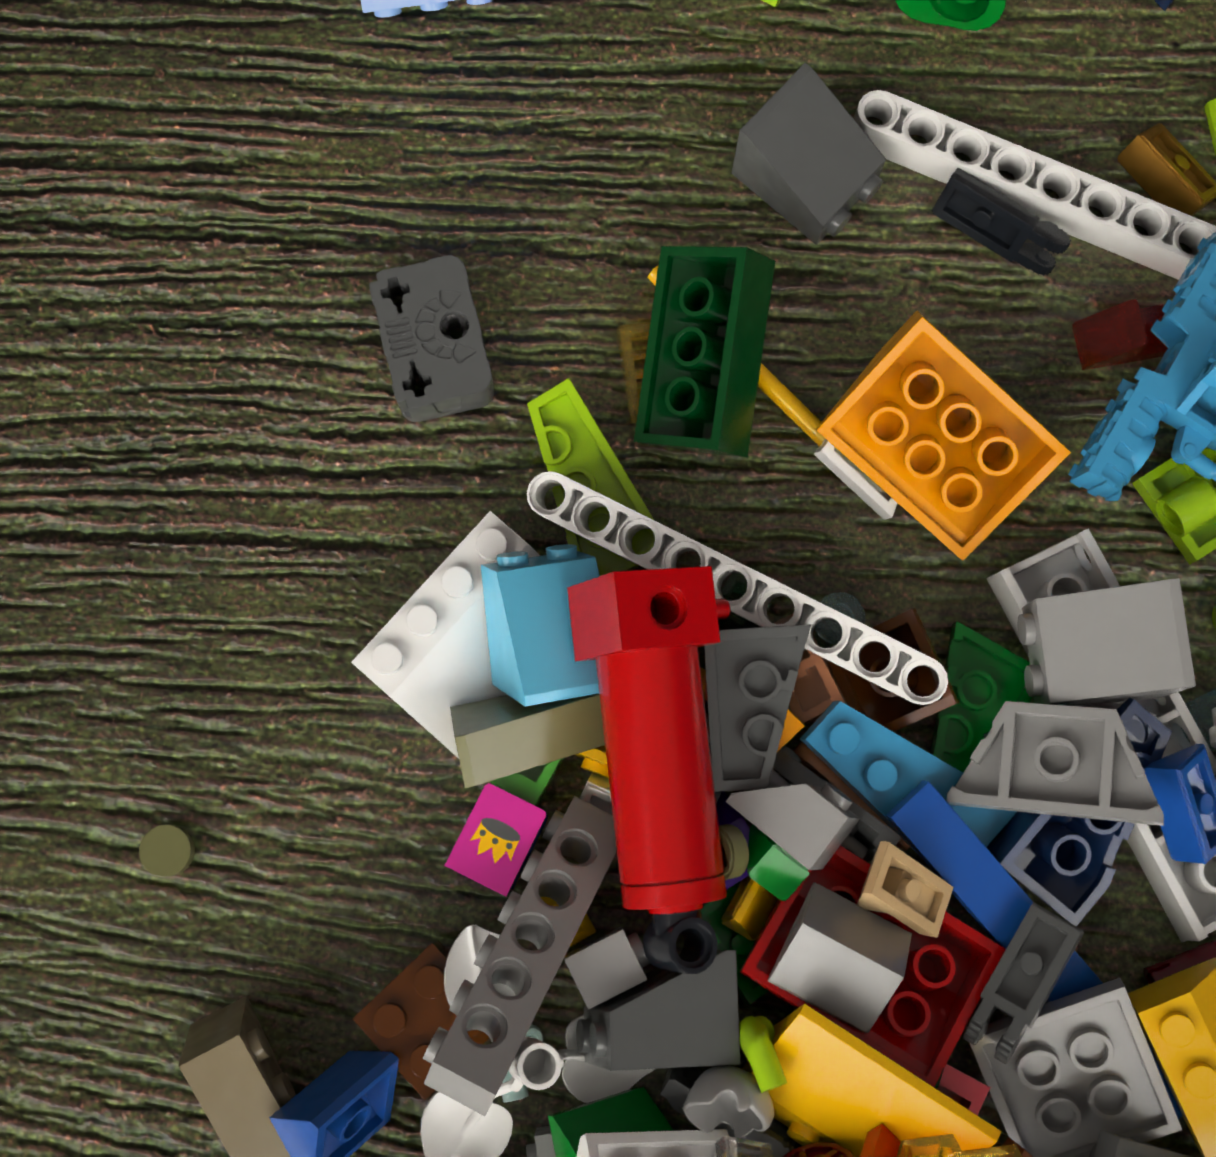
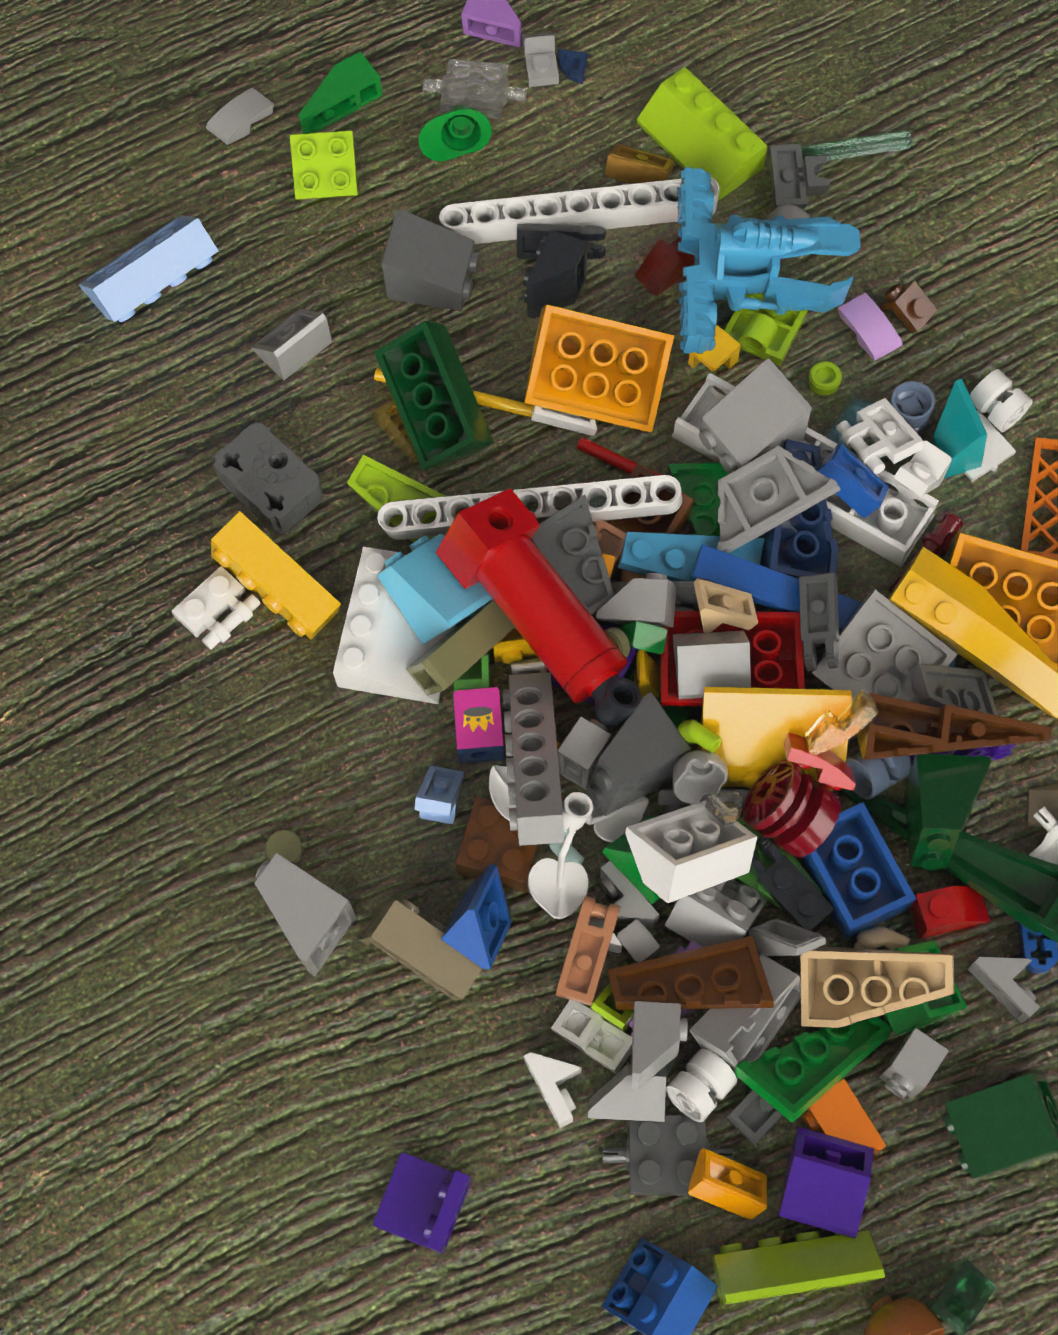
camera: 25 degrees left, 10 degrees down
none -> white plate [171,566,261,650]
none -> yellow wedge [211,511,341,640]
none -> light grey slope [251,309,332,381]
none -> light grey slope [255,853,356,977]
none -> light blue slope [414,766,464,824]
none -> black slope [523,230,587,319]
none -> red bar [577,437,661,476]
none -> yellow panel [688,325,741,371]

